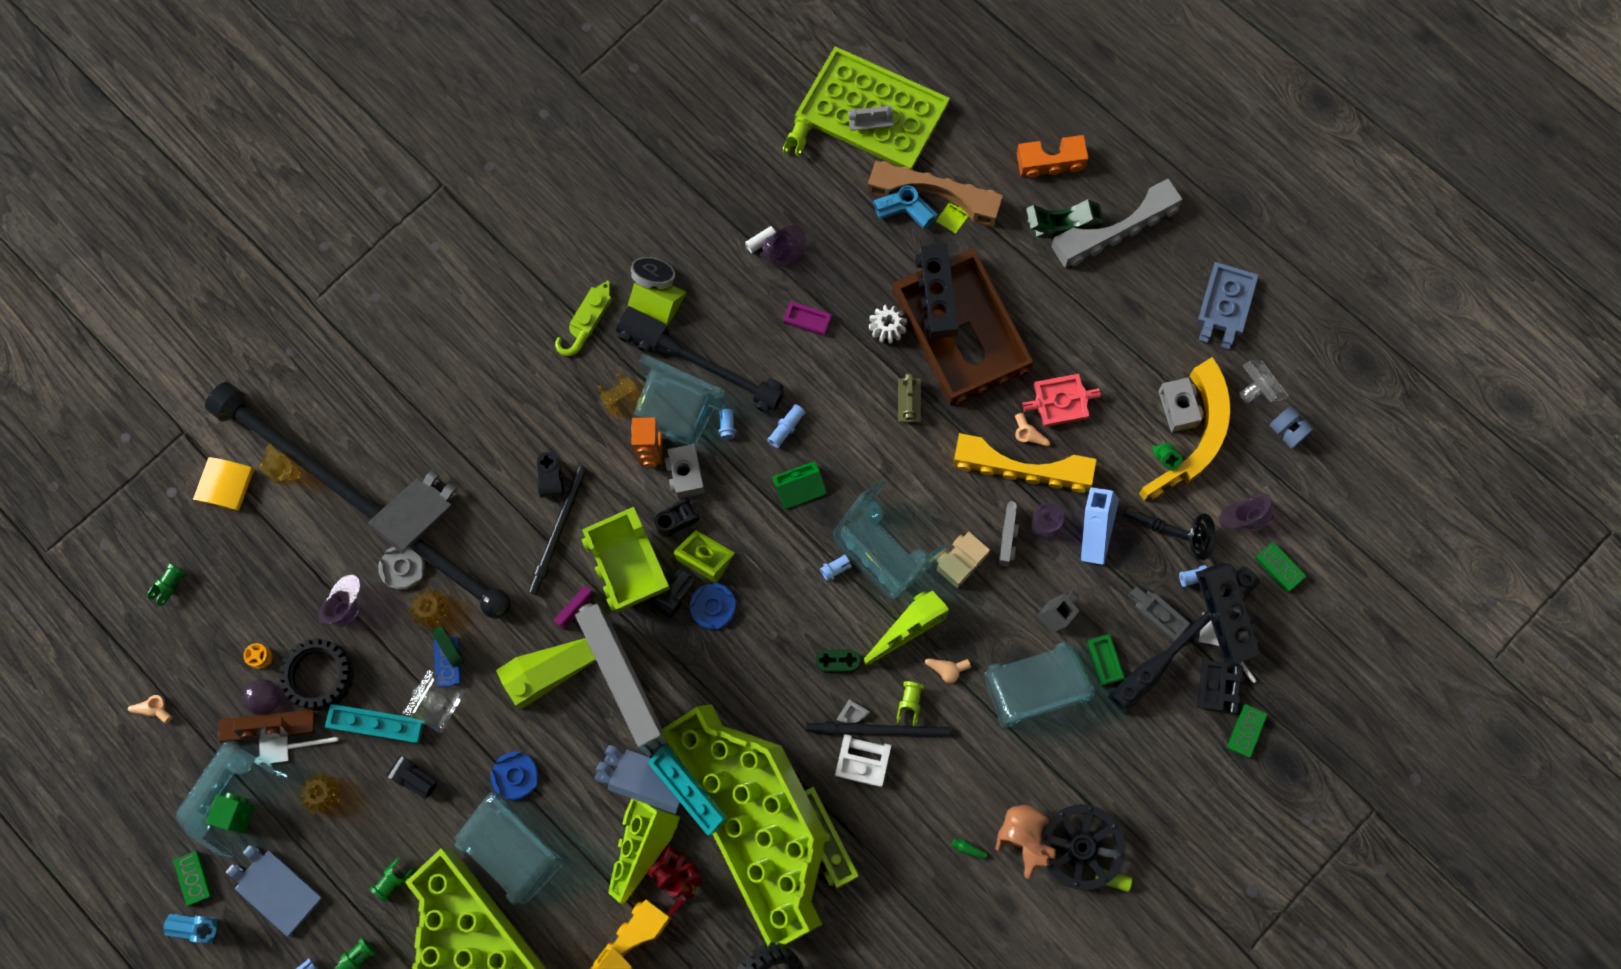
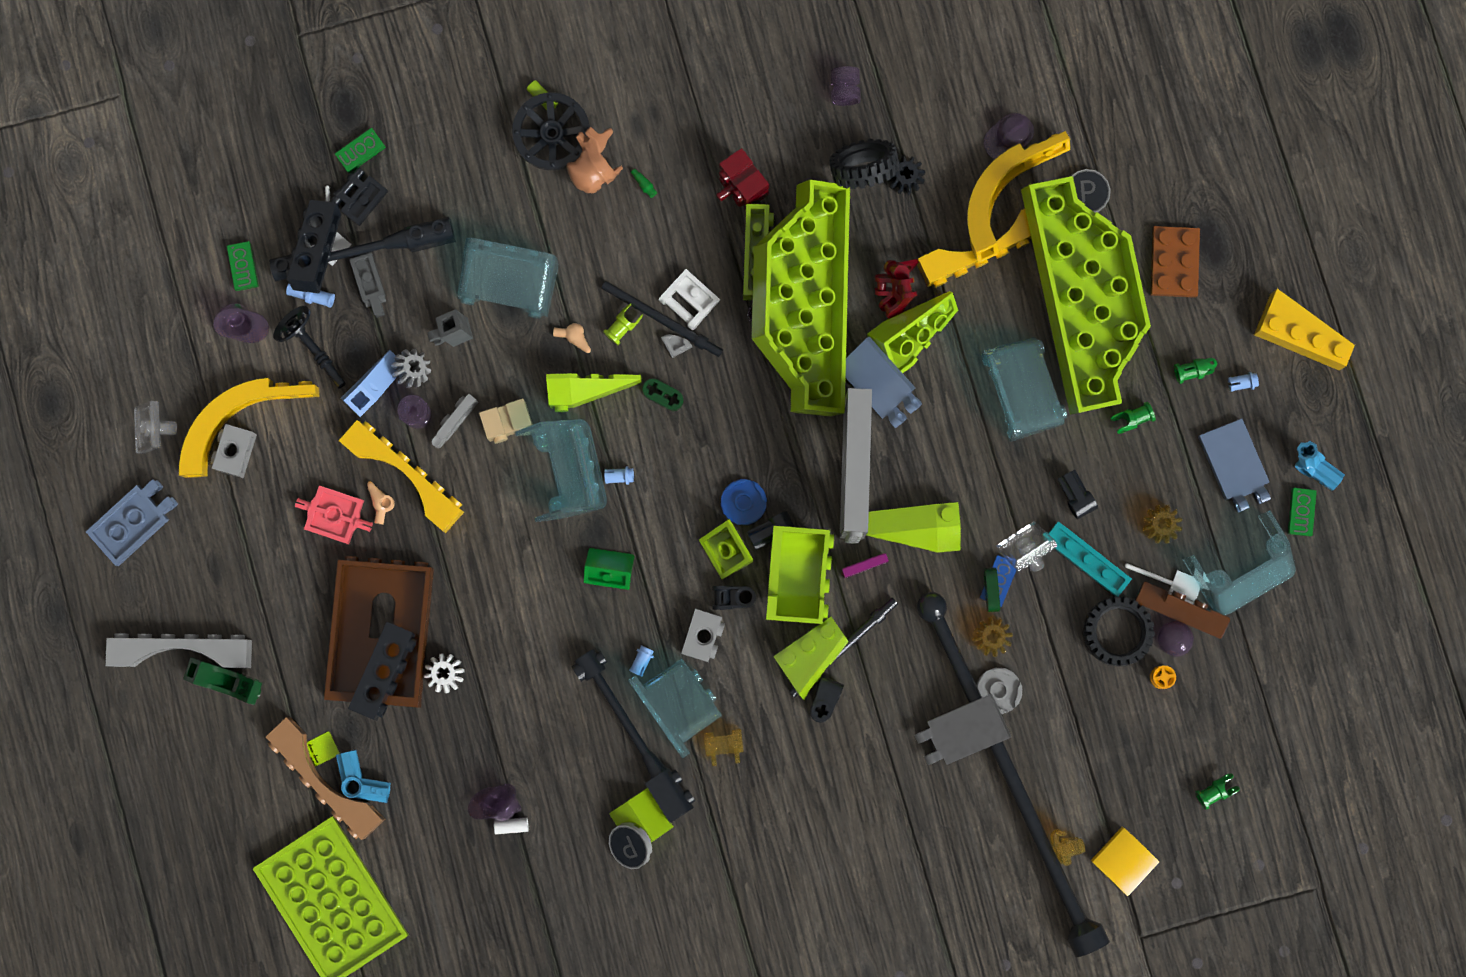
camera: 155 degrees left, 10 degrees up
light nougat animal [128,695,172,724] -> none
green brick [205,792,256,834] -> none
clear purple piece [318,575,360,628] -> none
blue tile [490,752,540,801] -> none
lime plate [555,281,612,356] -> none
orange arch [631,417,663,468] -> none
teal plate [648,745,728,836] -> none
light blue pin [767,404,806,448] -> none
lime piece [783,117,813,157] -> none
magenta tile [783,301,832,337] -> none
light grey hinge [848,105,894,131] -> none
olive hinge [898,374,921,422] -> none
orange arch [1017,135,1088,178] -> none
green tile [1086,634,1125,687] -> none
green piece [1152,442,1183,470] -> none
sand blue wheel [1269,405,1314,449] -> none
none -> light grey gear [391,349,431,388]
none -> dark red brick [716,148,769,210]
none -> lime wedge [773,617,849,700]

